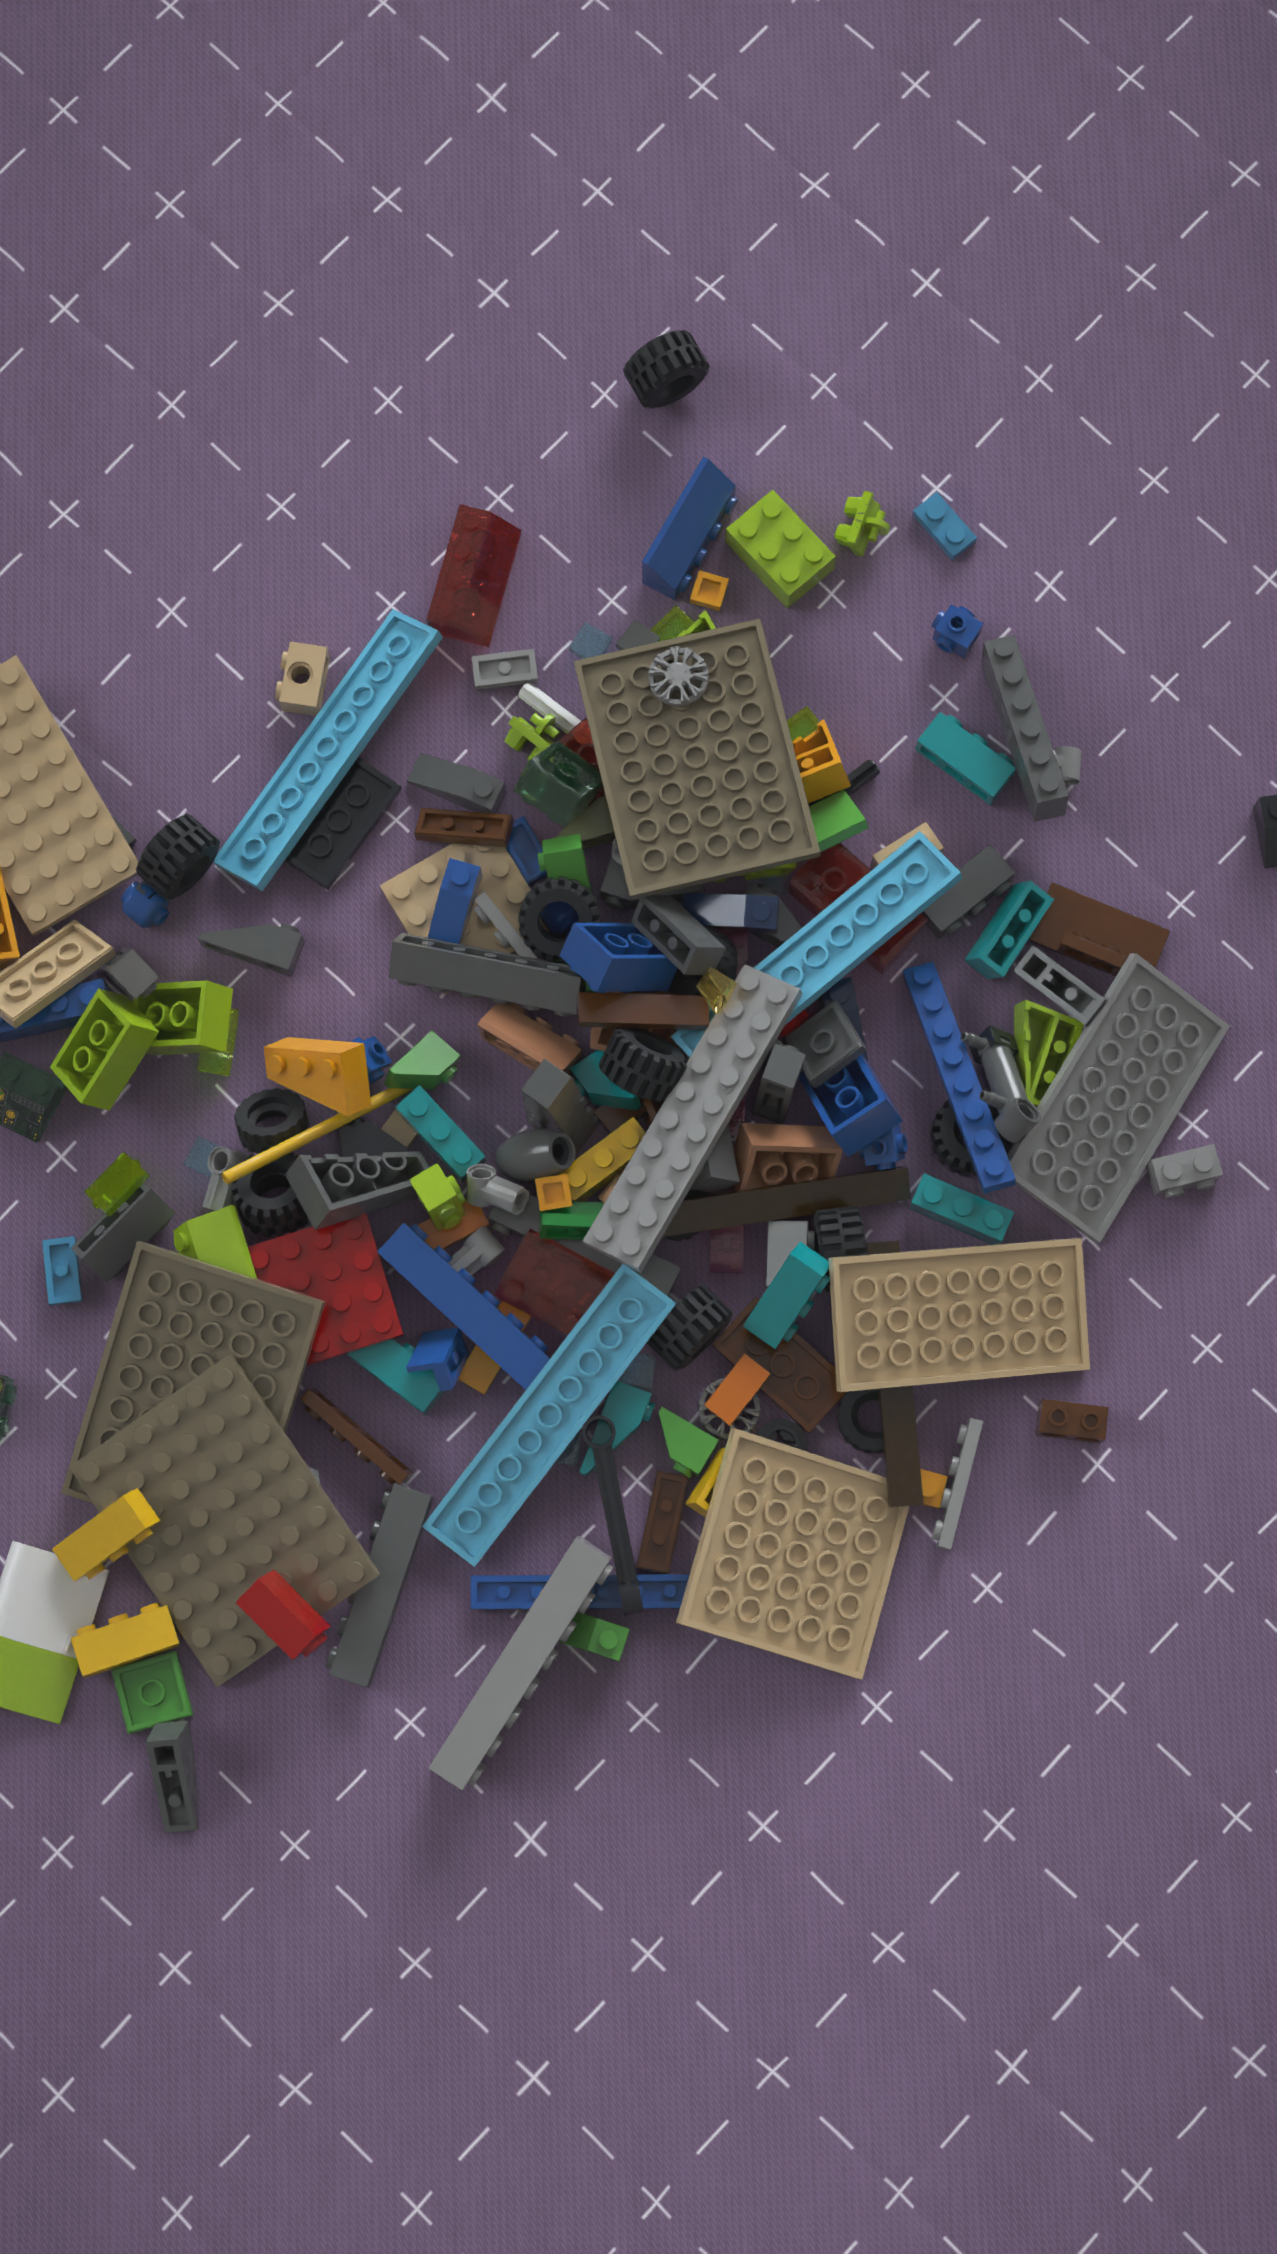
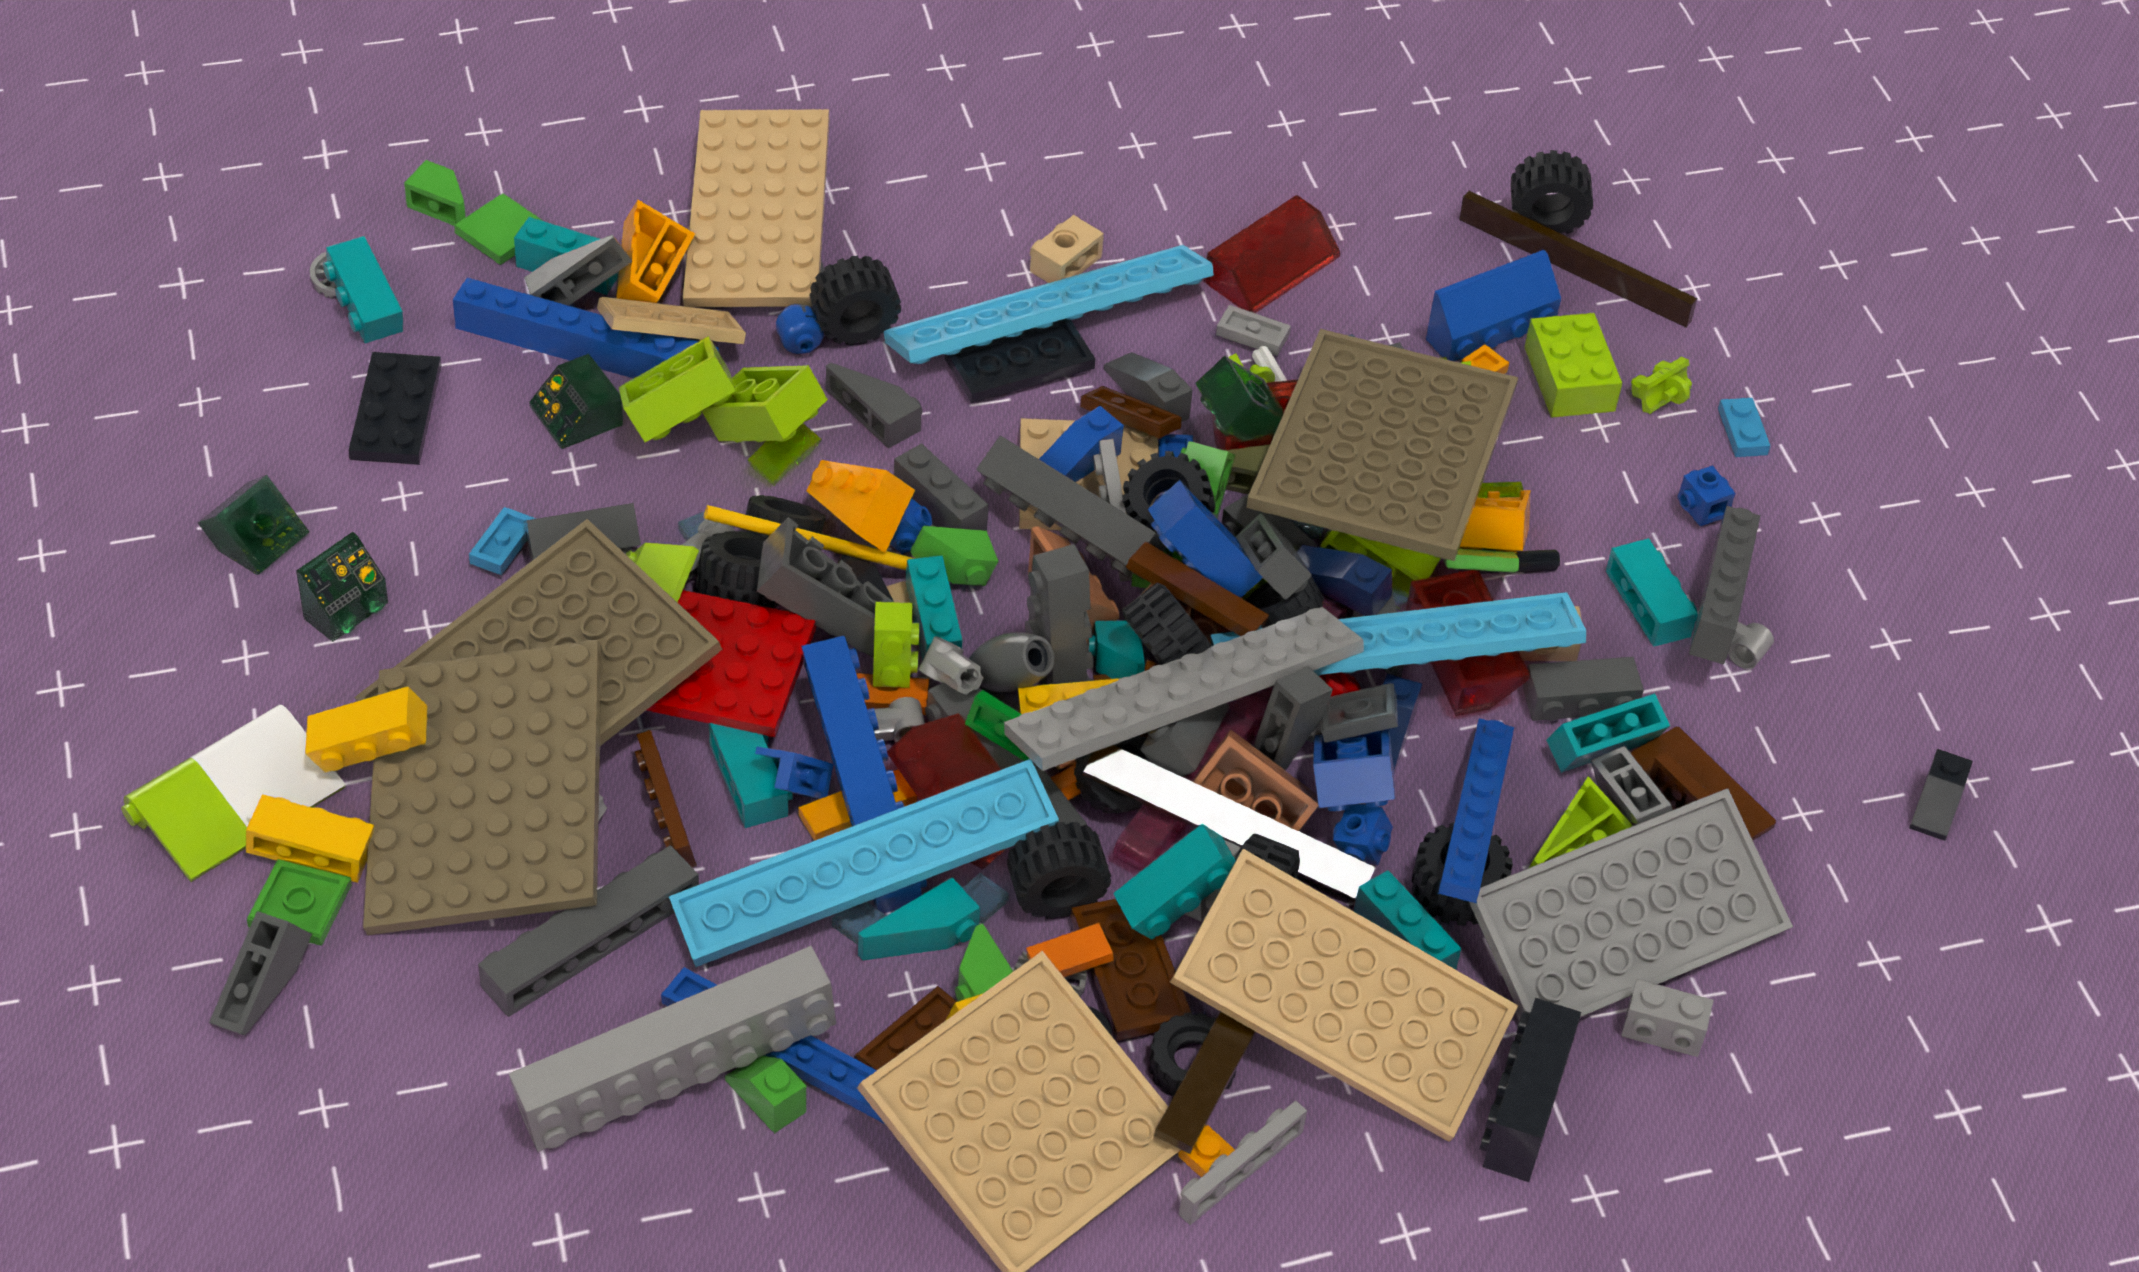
camera: 25 degrees right, 30 degrees down
clear neon green piece [84,1152,150,1217] -> none
dark grey slope [100,947,159,999] -> none
red brick [235,1569,331,1660] -> none
light orange plate [535,1174,573,1212] -> none
black piece [582,1416,644,1616] -> none
light grey wheel [648,646,709,706] -> none
clear yellow slope [697,967,738,1014] -> none
dark grey piece [960,1025,1041,1143] -> none
reddish brown brick [1035,1399,1109,1444] -> none
none -> dark grey brick [894,443,988,531]
none -> dark brown tile [1459,190,1697,328]
none -> black brick [1480,997,1581,1182]

